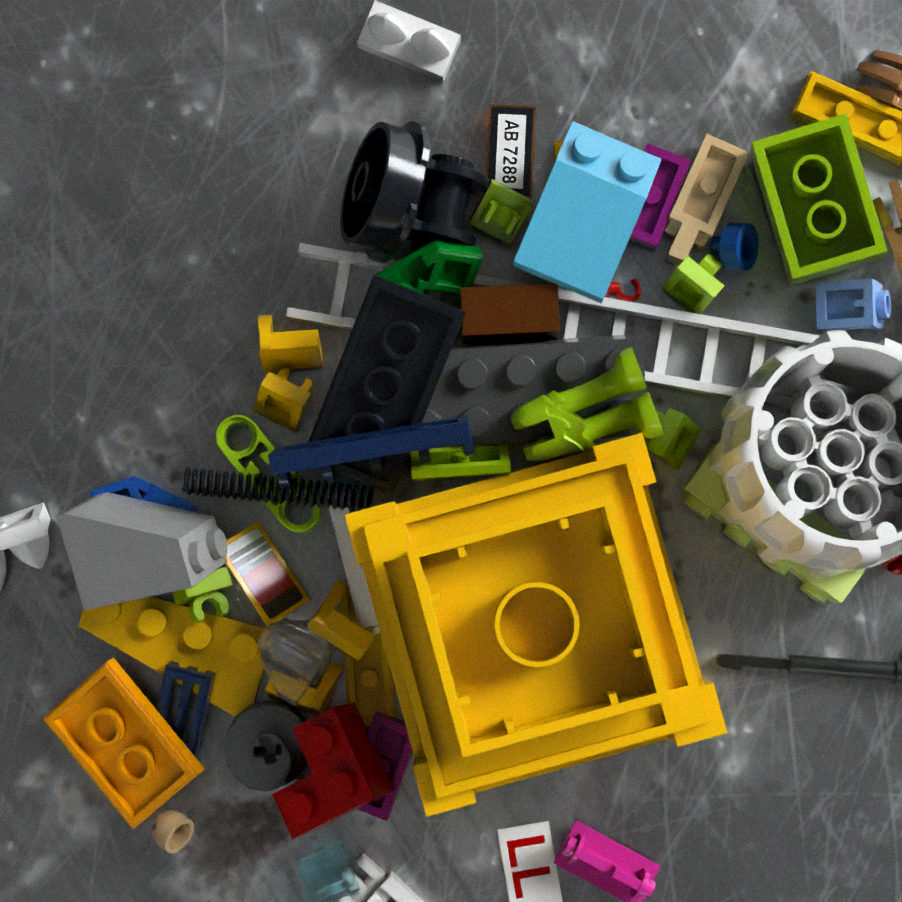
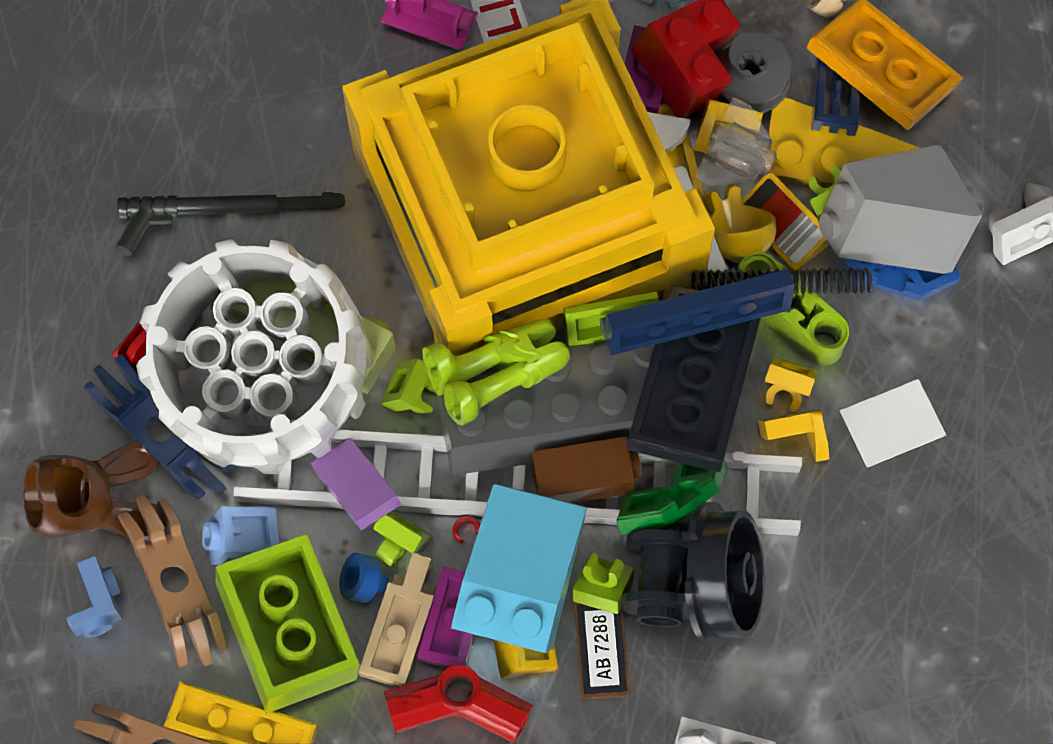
camera: 170 degrees right, 15 degrees down
yellow tile [308,579,375,661] -> none
none -> medium lavender tile [311,438,401,530]
none -> red piece [383,665,534,744]
none -> white tile [647,112,690,152]
none -> yellow piece [705,184,777,263]
none -> white sticker [840,379,946,468]

